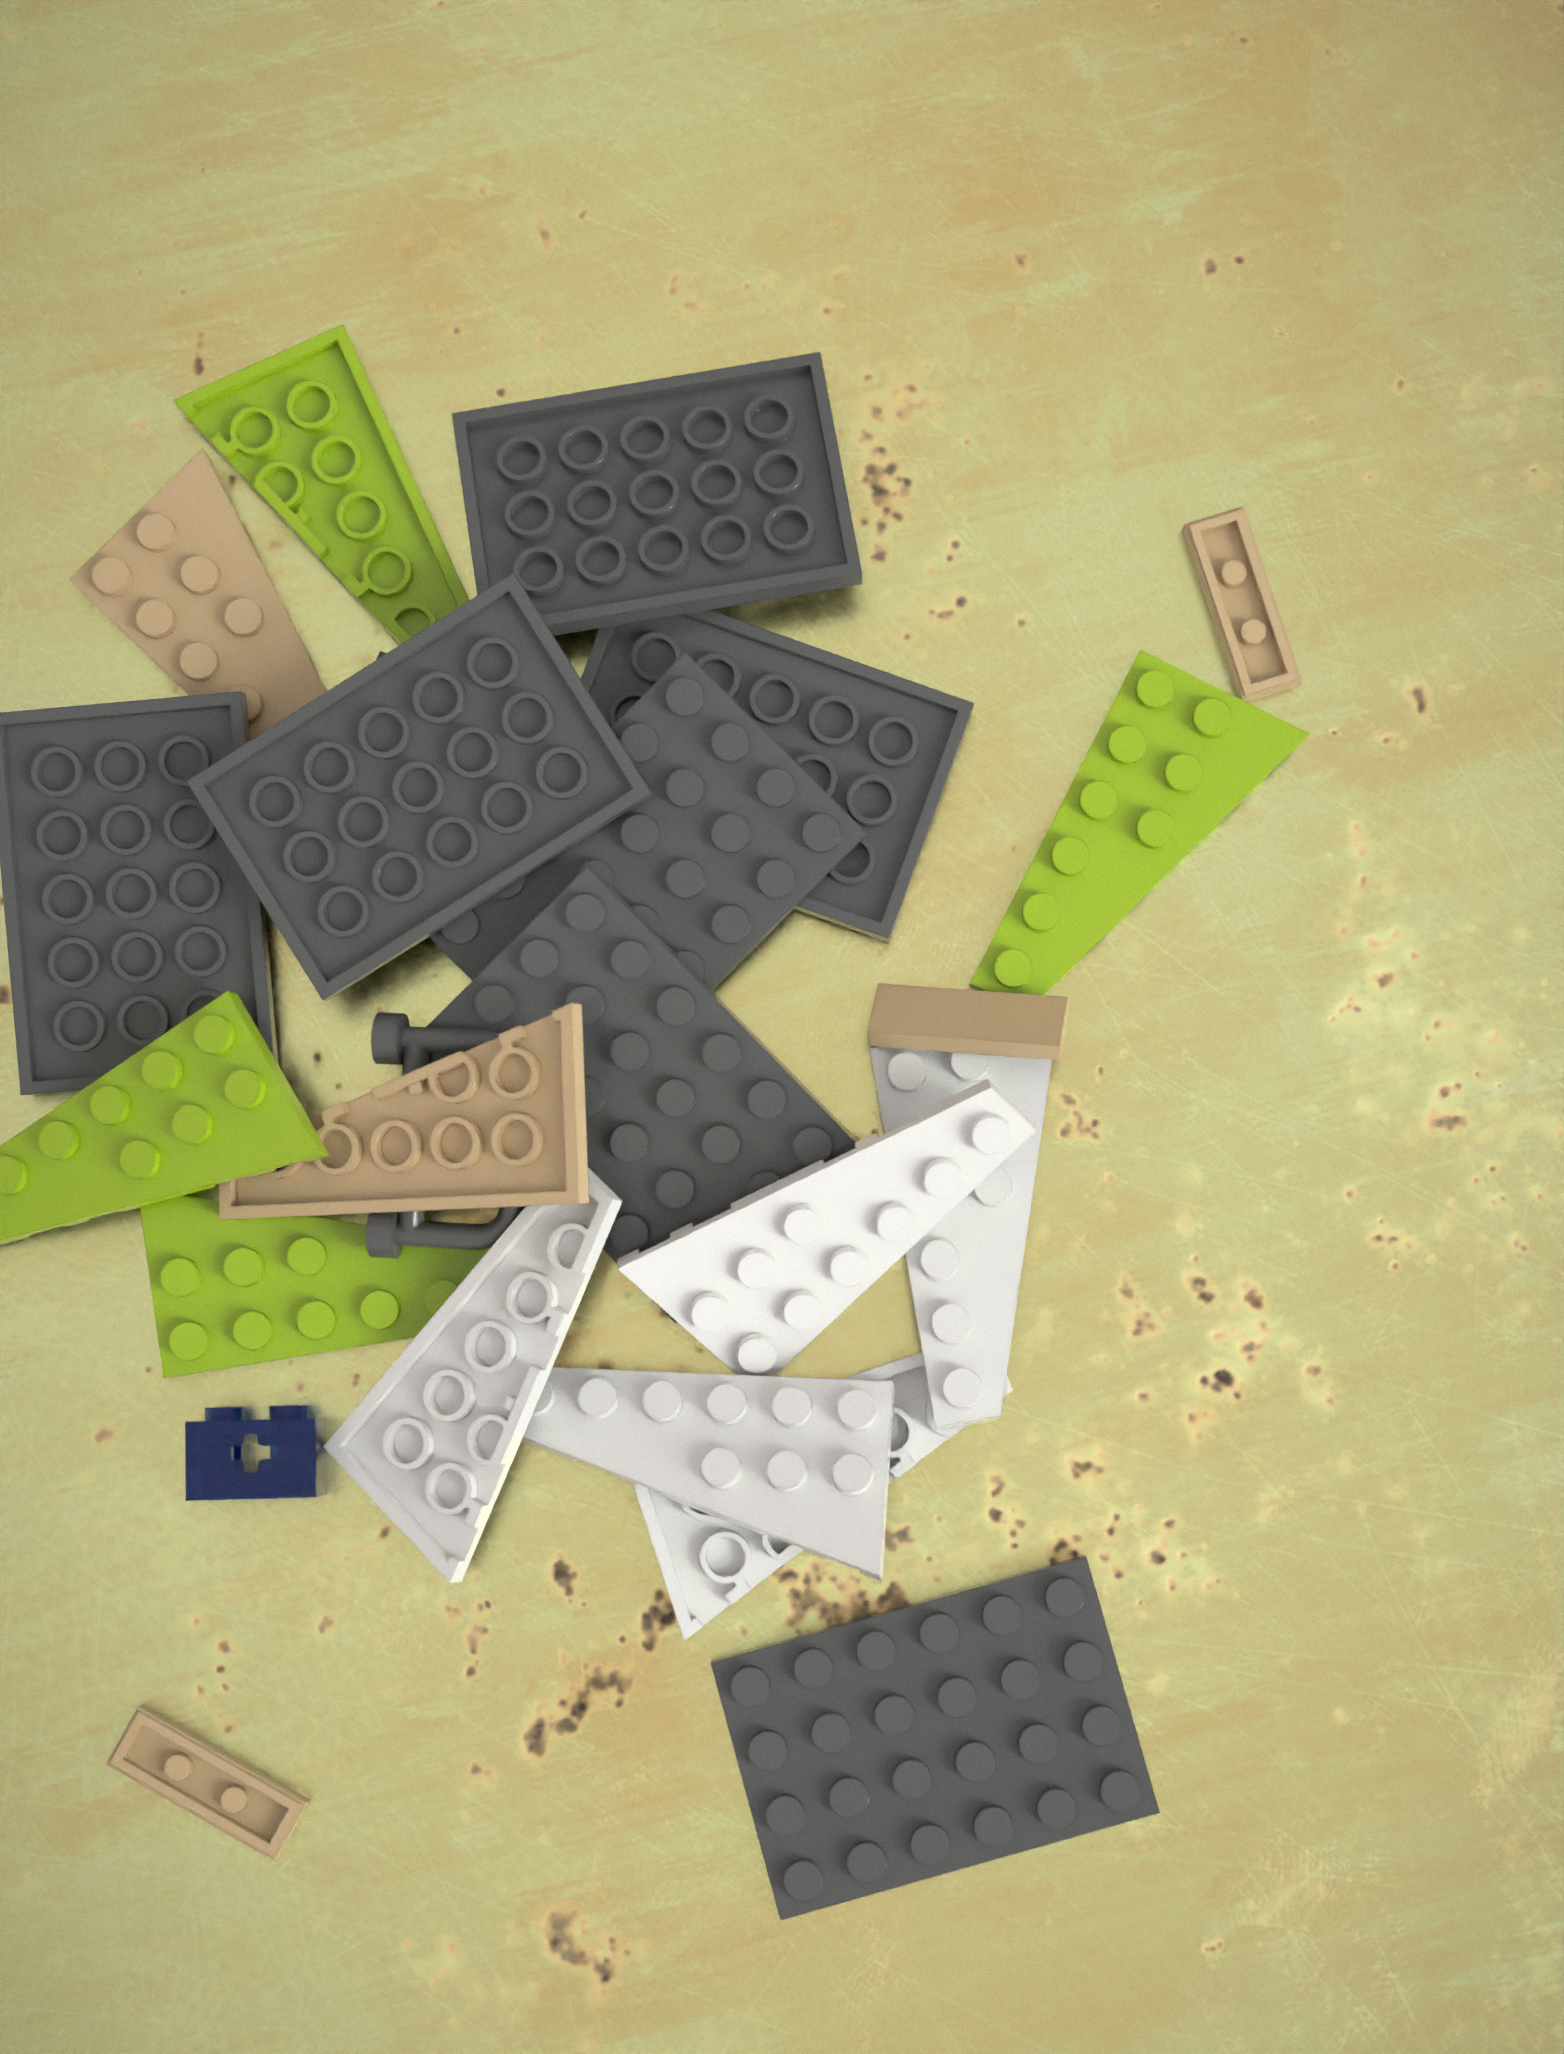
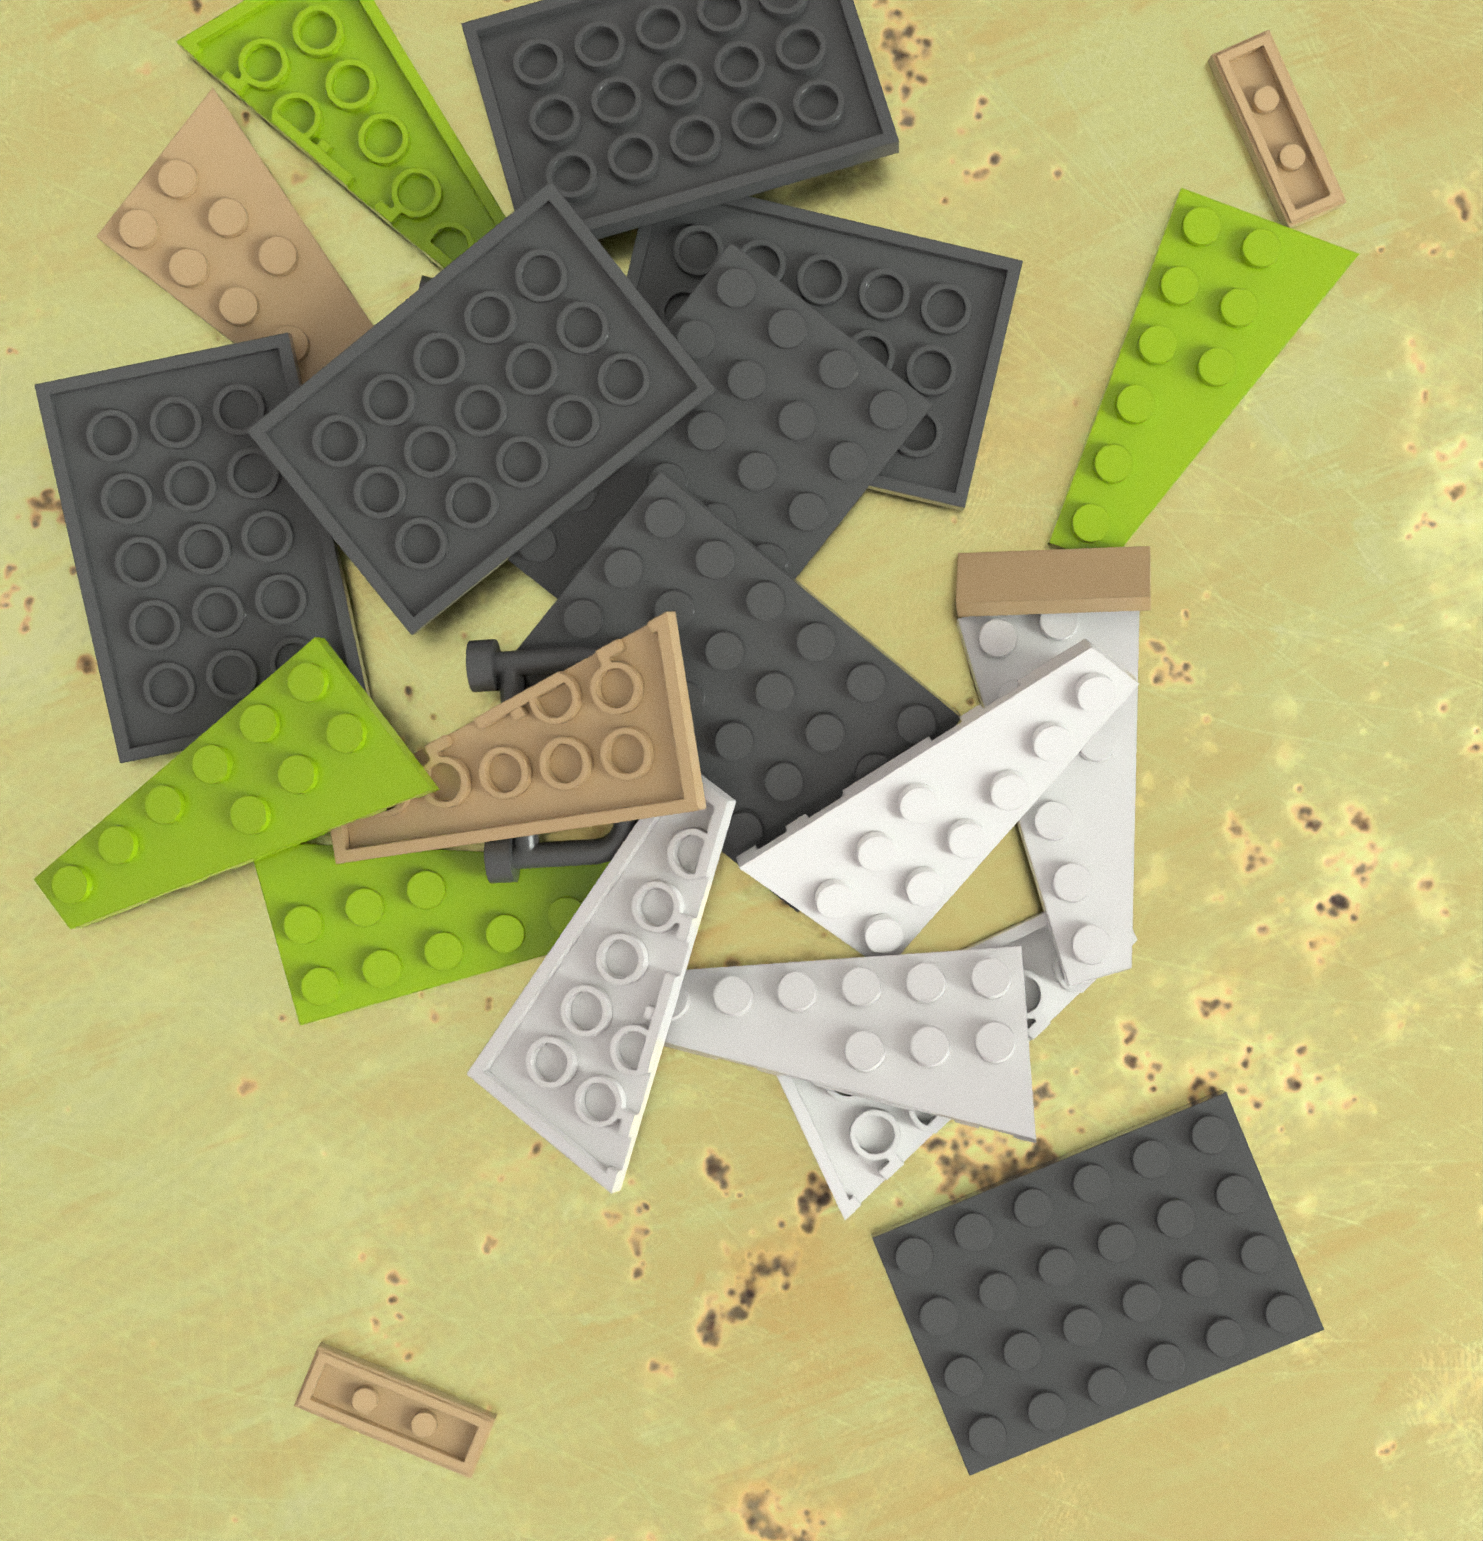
camera: 15 degrees left, 5 degrees up
clear blue brick [185,1405,327,1501] -> none

